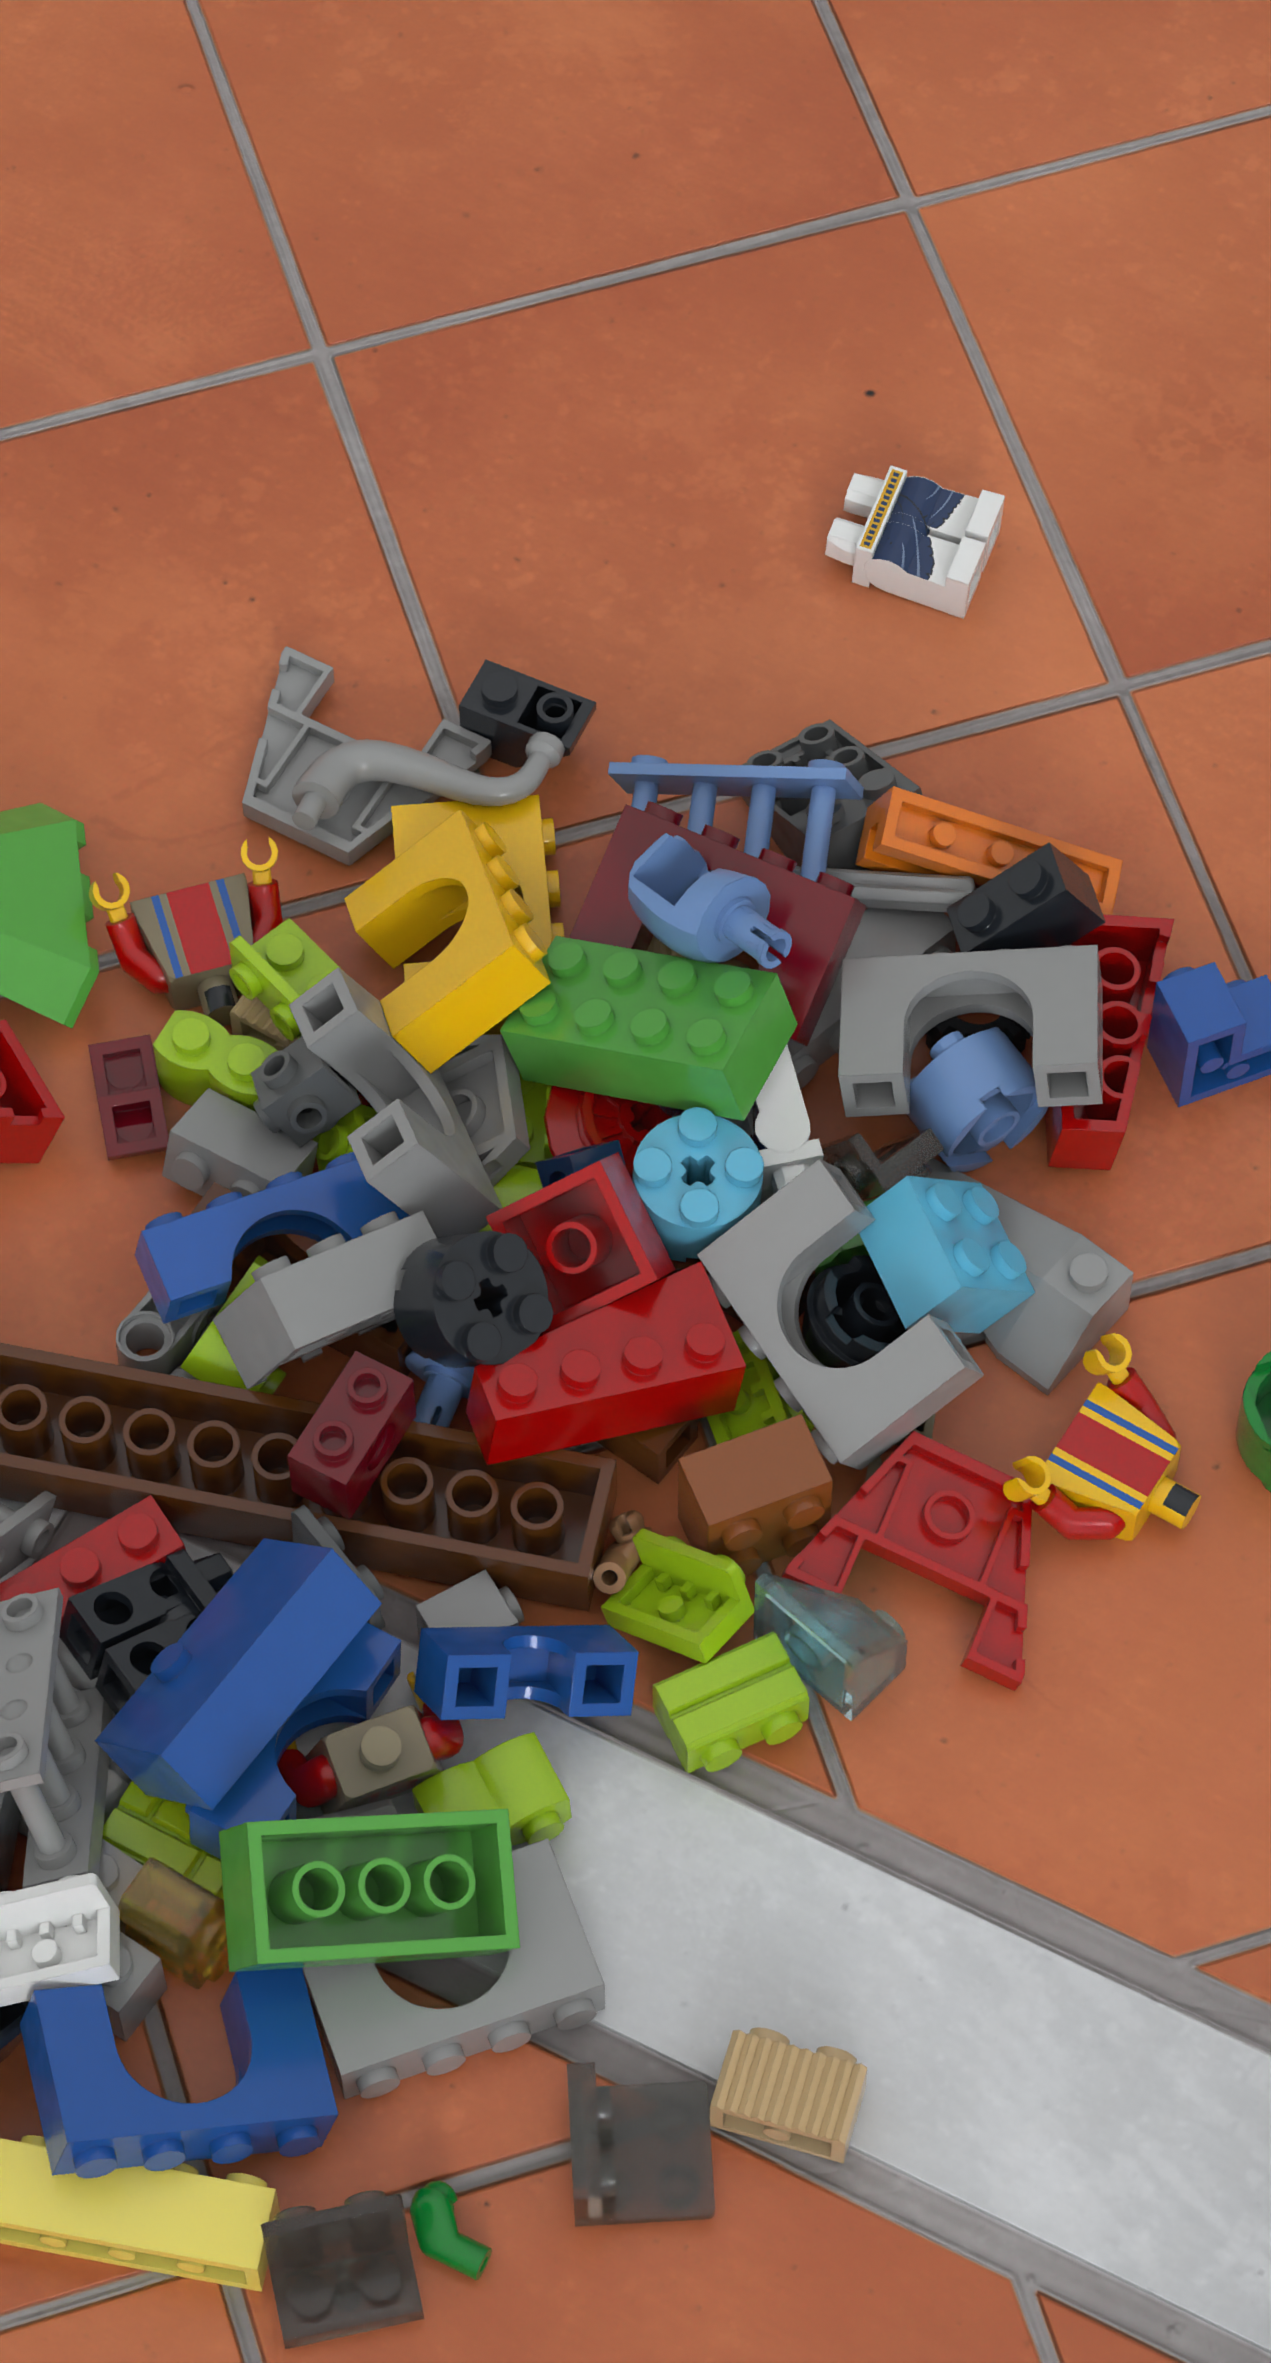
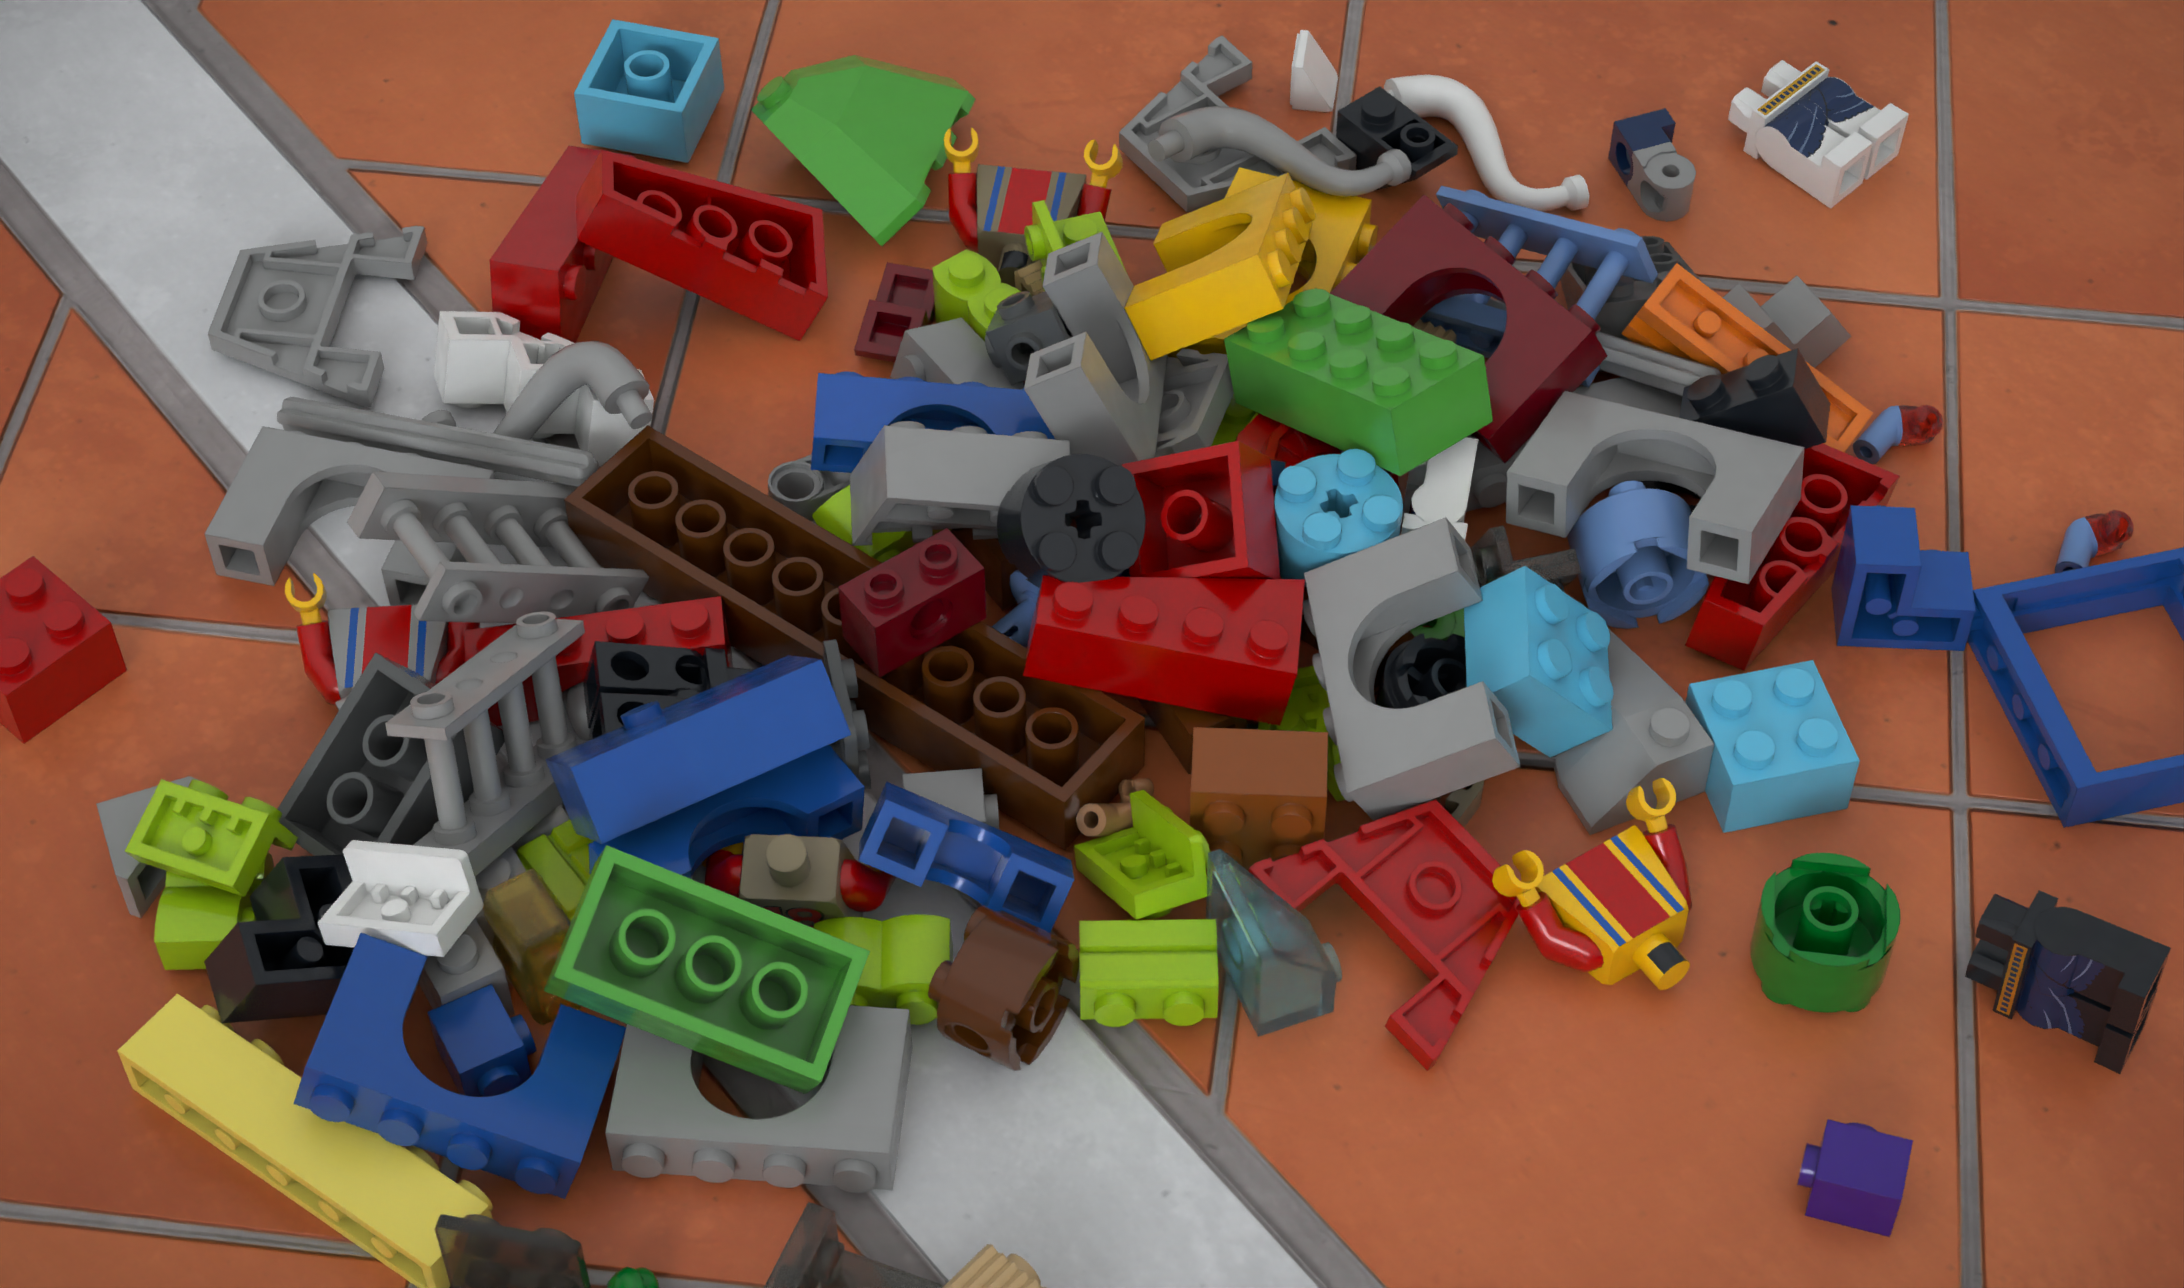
camera: 25 degrees right, 10 degrees down
medium blue piece [628,833,792,969] -> none
none -> blue brick [427,984,537,1097]
none -> reddish brown brick [928,906,1079,1071]
none -> white slope [1290,30,1338,112]
none -> white animal [1384,75,1589,211]
none -> light grey leg [1608,108,1696,221]
none -> medium azure brick [1686,660,1860,833]
none -> light grey brick [1723,275,1852,368]
none -> arm [1853,405,1943,464]

